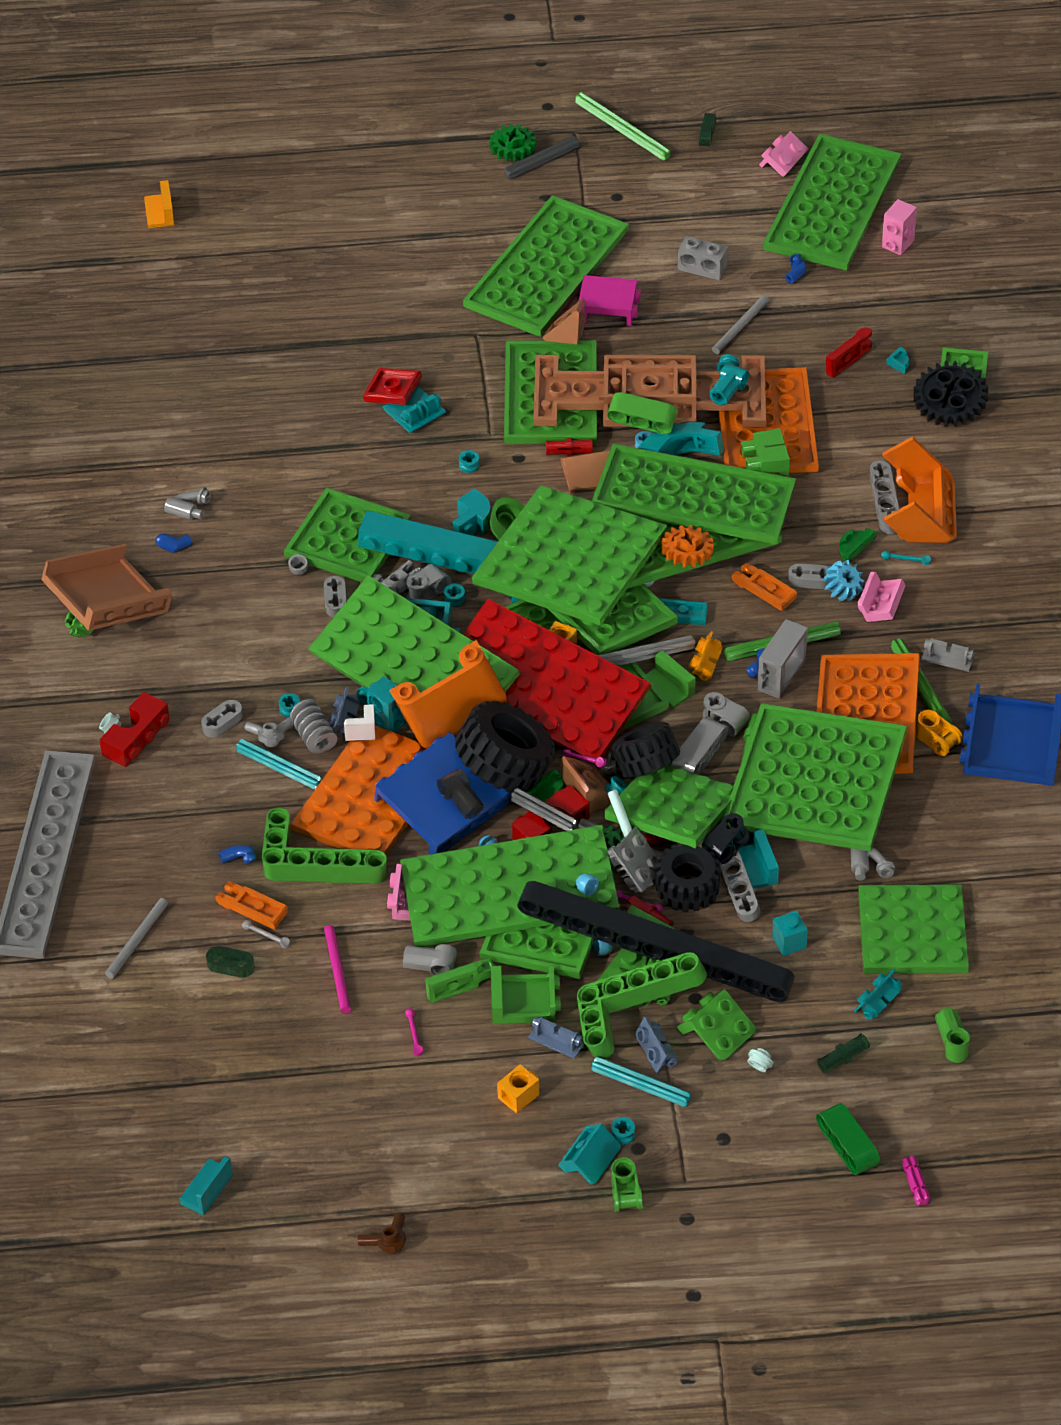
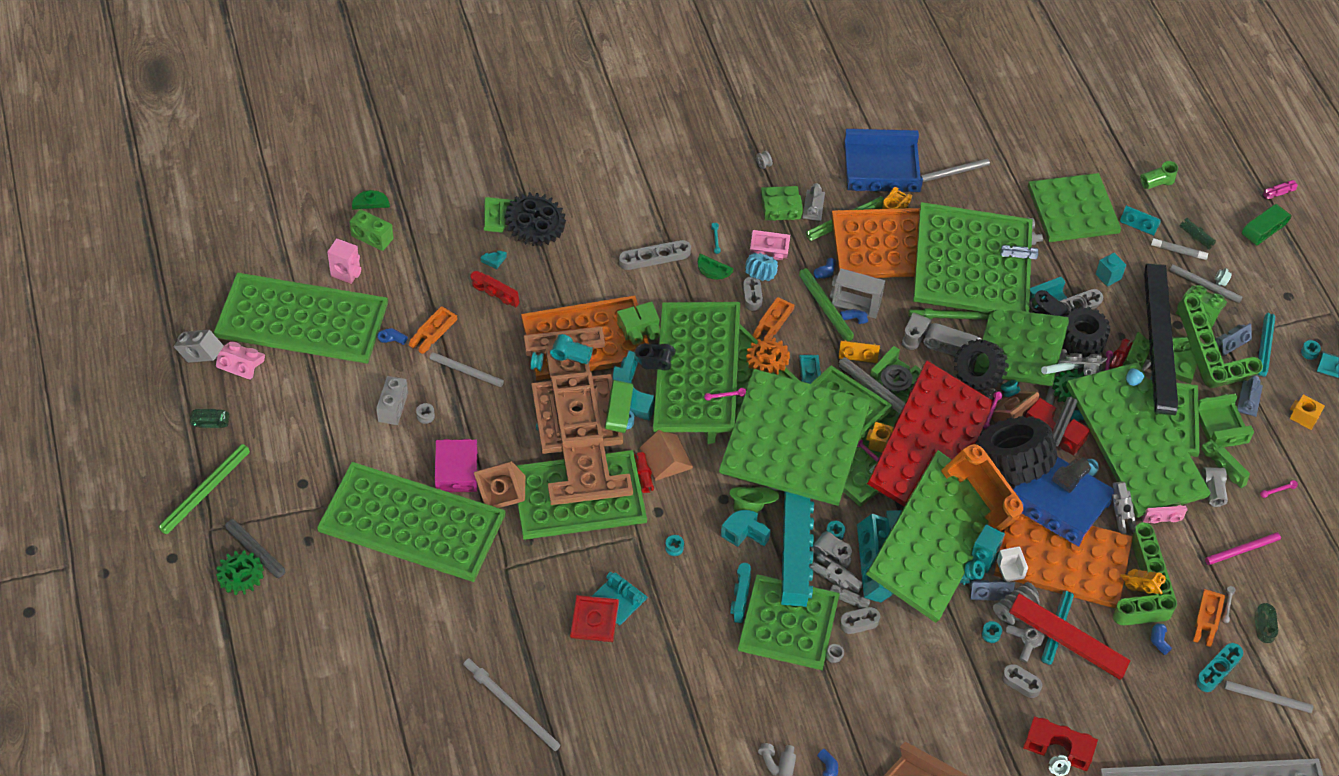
camera: 105 degrees left, 5 degrees up
orange windscreen [882,436,957,543] -> none
none -> light grey brick [173,329,224,363]
none -> bright green brick [349,209,394,251]
none -> green plate [352,190,390,210]
none -> orange hinge [409,306,457,354]
none -> light grey bush [416,403,435,424]
none -> light grey bar [463,658,560,751]
none -> black piece [635,343,676,371]
none -> dark pink hinge [704,388,746,401]
none -> teal hinge [730,562,751,623]
none -> light grey bush [756,151,772,169]
none -> bright green plate [761,186,803,221]
none -> blue arm [813,258,836,279]
none -> dark grey gear [880,365,913,393]
none -> light grey bar [920,158,990,182]
none -> teal bush [965,560,985,580]
none -> axle [1000,245,1038,259]
none -> red tile [1009,593,1131,680]
none -> light grey hinge [1112,481,1137,534]
none -> light orange hinge [1120,569,1165,594]
none -> light grey bar [1151,238,1208,260]
none -> light grey bar [1170,265,1243,303]
none -> teal beam [1196,643,1244,692]

